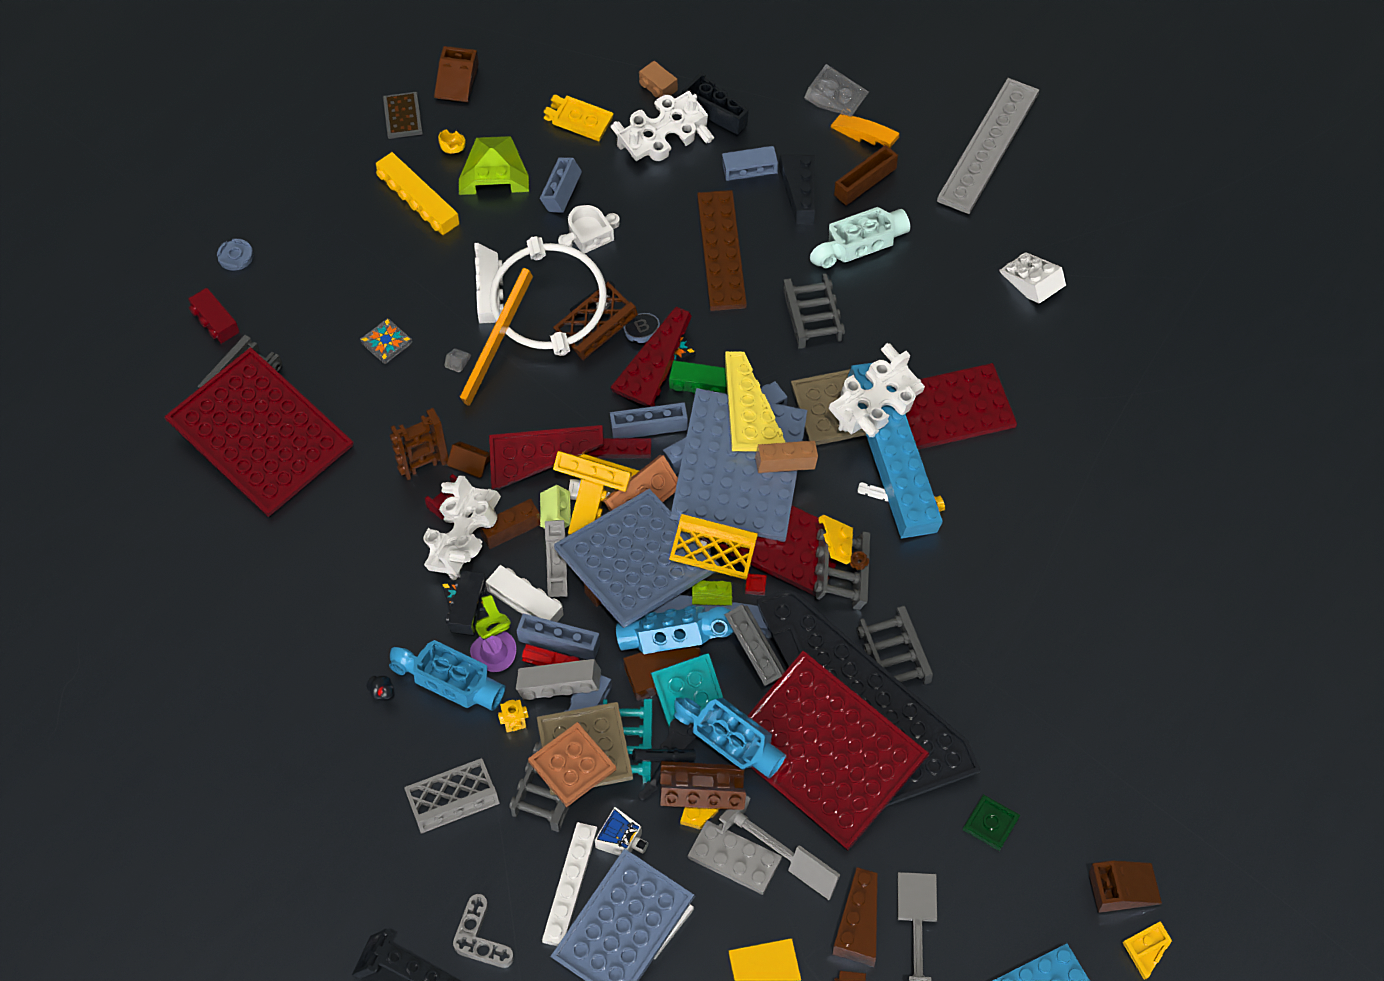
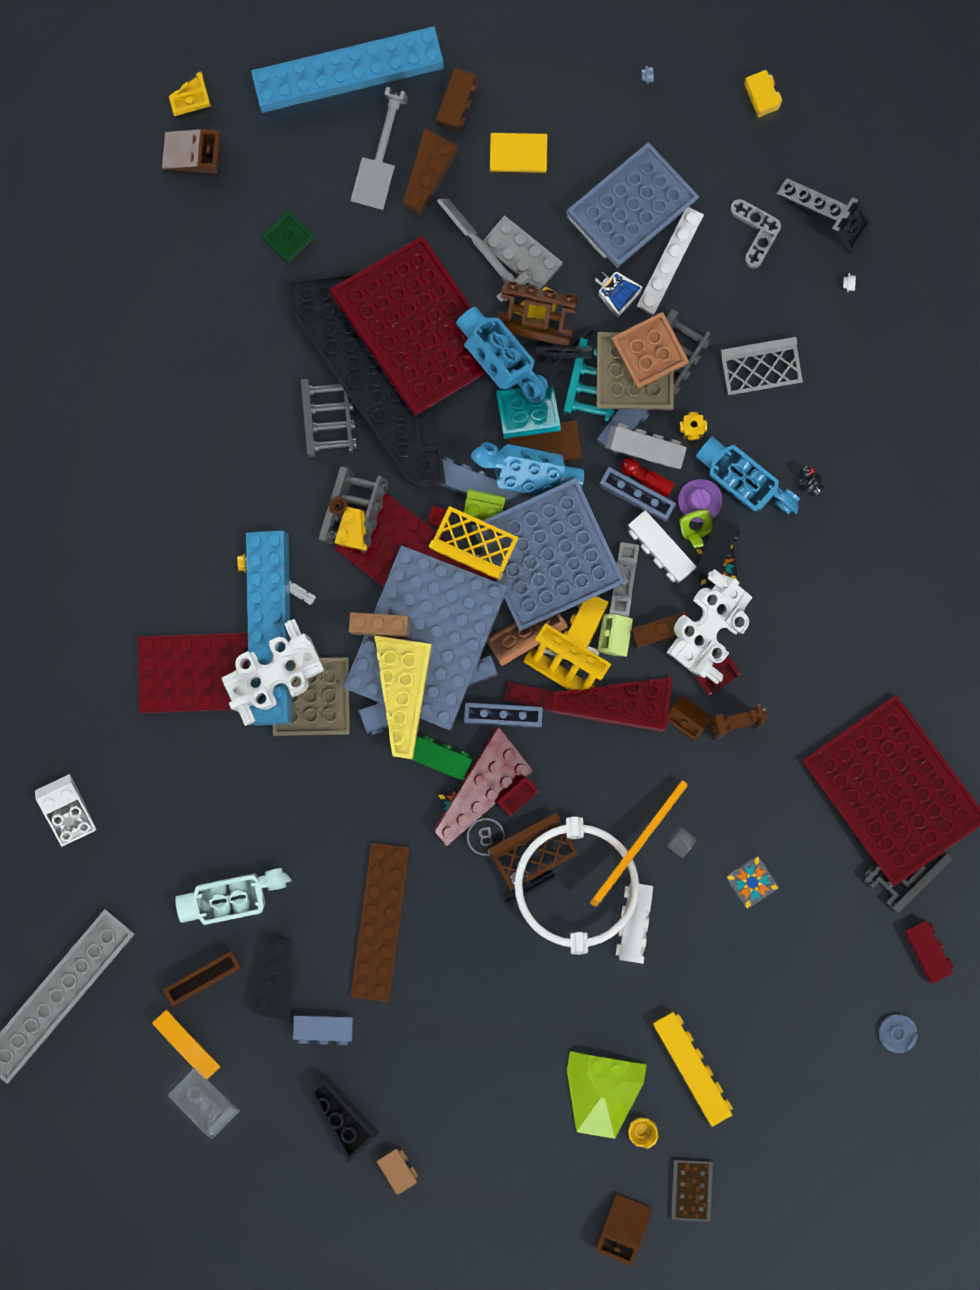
camera: 165 degrees left, 25 degrees up
sand blue brick [540,158,582,212] -> none
yellow tile [544,95,614,142] -> none
white piece [558,205,620,254] -> none
white gear [611,91,714,161] -> none
dark grey fence [724,604,785,686] -> none
dark grey fence [783,274,845,349] -> none
none -> dark red panel [497,777,539,817]
none -> white plate [843,273,856,292]

